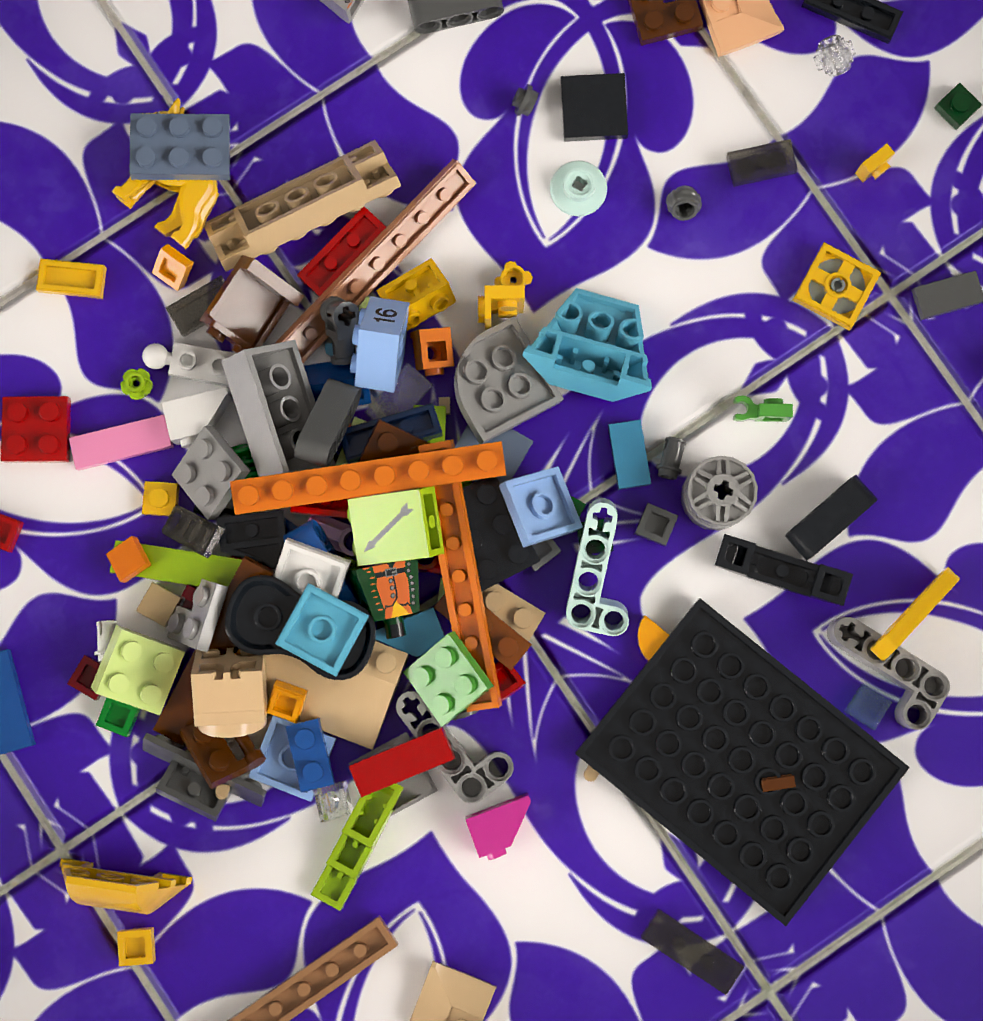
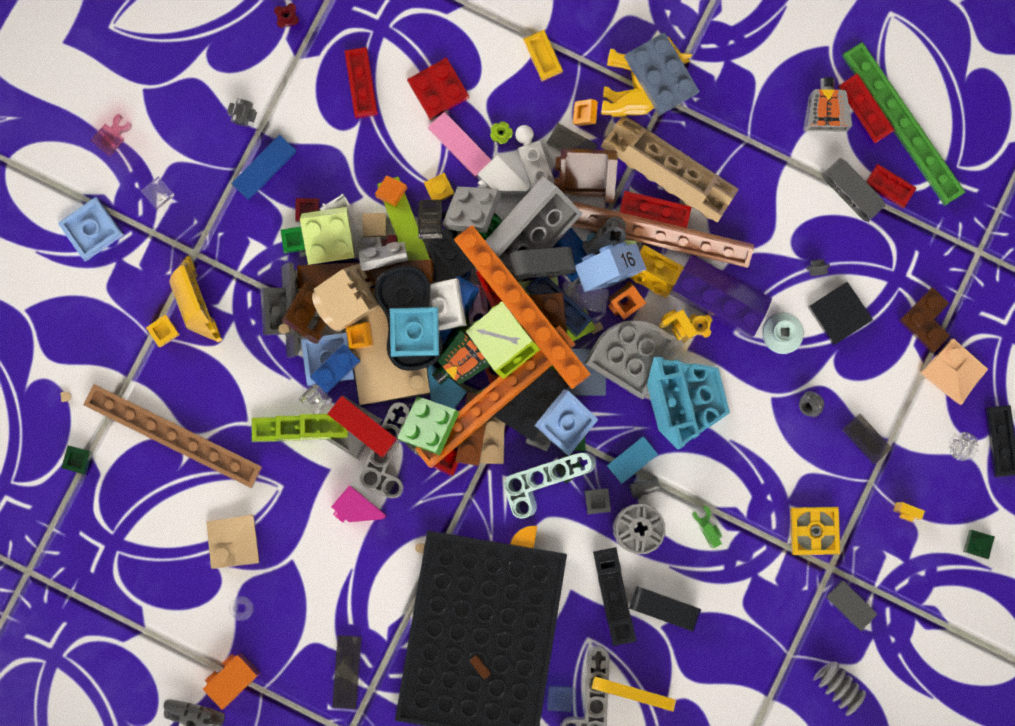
camera: 55 degrees right, 0 degrees up
none -> dark purple slope [669,255,772,339]

